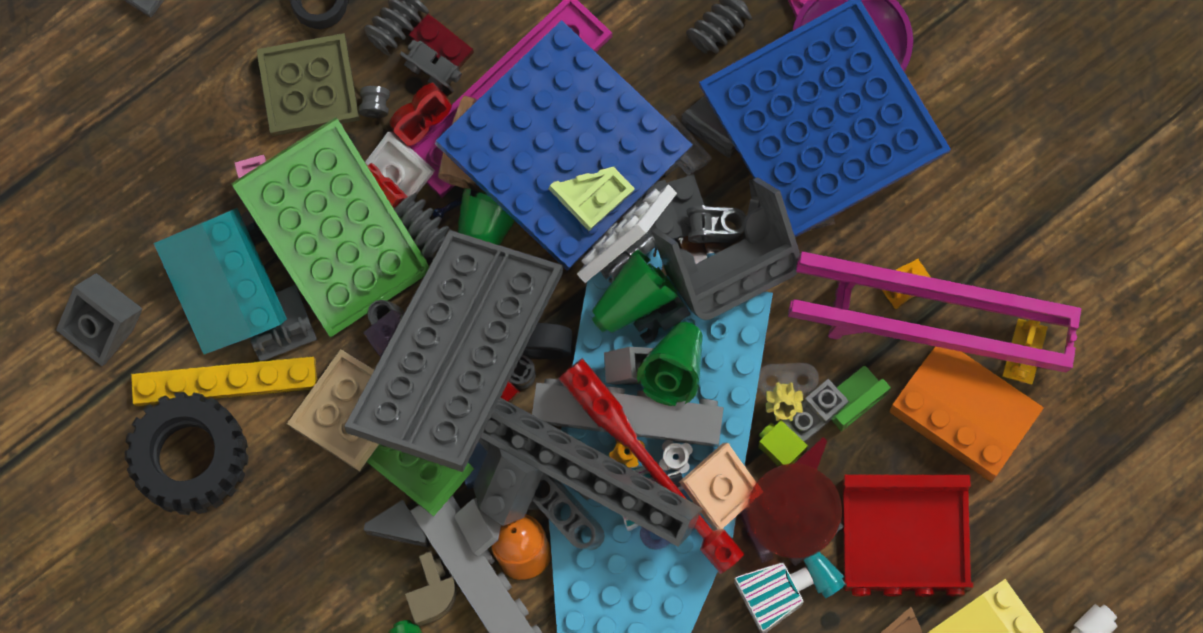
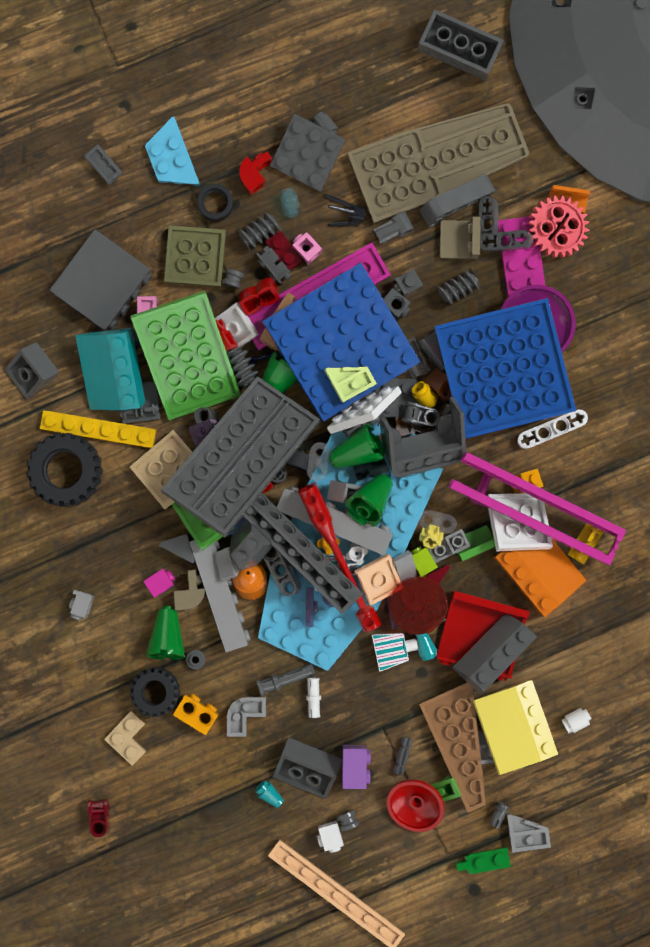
camera: 10 degrees right, 10 degrees up
none -> dark grey panel [50,229,152,331]
none -> dark pink brick [143,569,175,598]
none -> bright pink brick [293,232,322,265]
none -> clear purple plate [306,586,318,627]
none -> clear plate [307,442,330,481]
none -> dark grey brick [383,288,410,320]
none -> light grey slope [392,551,417,587]
none -> dark grey bracket [393,269,423,297]
none -> yellow brick [412,381,438,408]
none -> reddish brown brick [424,368,451,402]
none -> dark grey slope [452,613,537,695]
none -> white plate [488,493,553,551]
none -> white beam [517,409,588,449]

